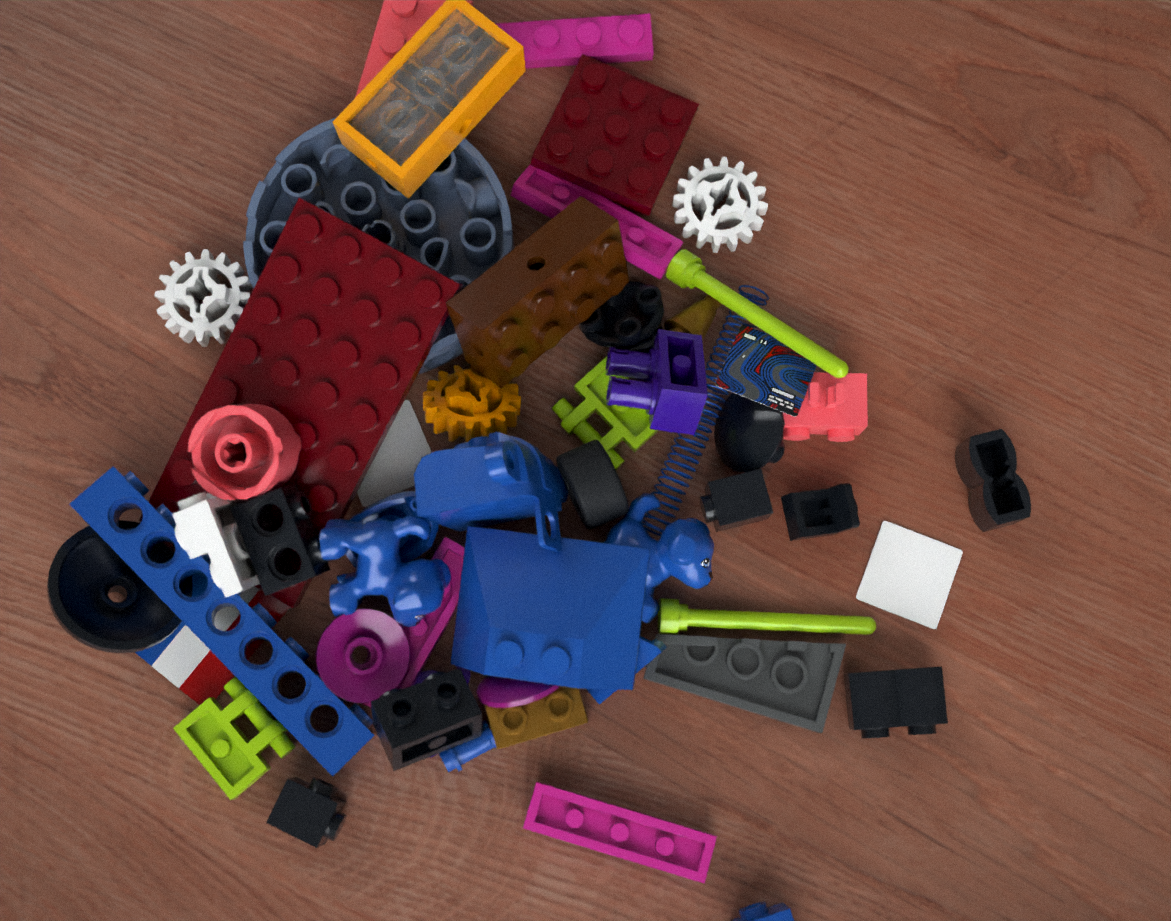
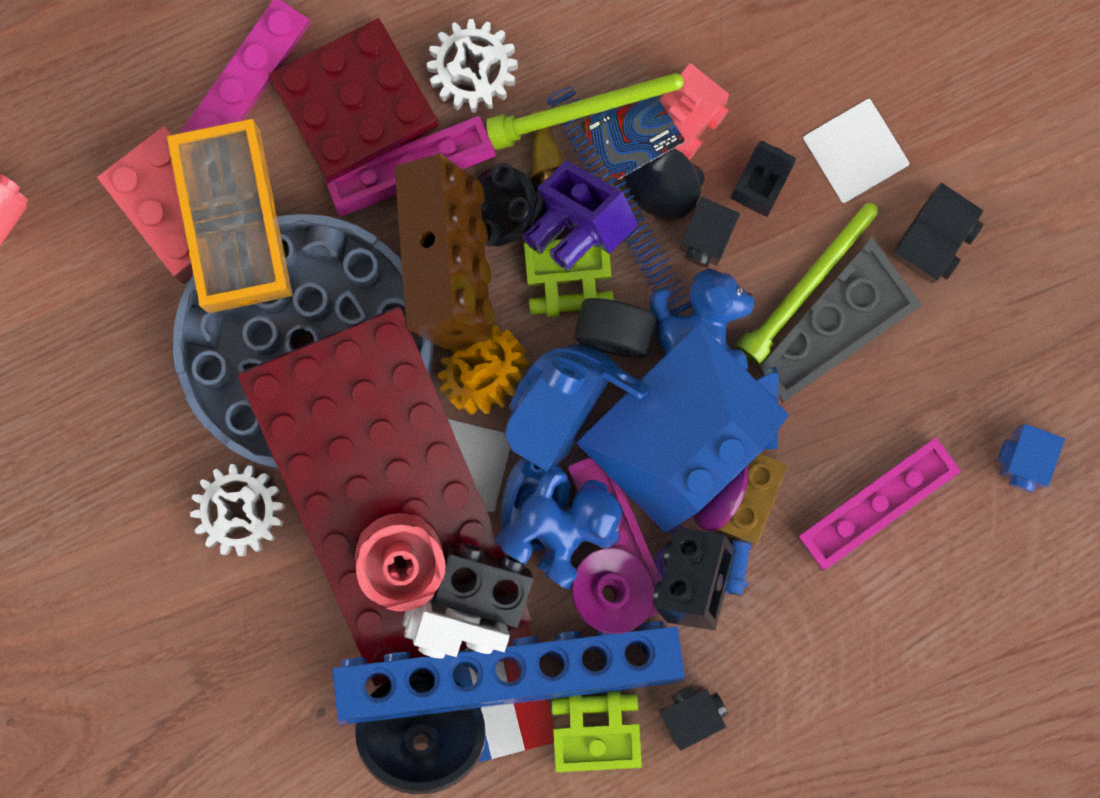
camera: 50 degrees left, 5 degrees up
black brick [955,429,1031,532] -> none

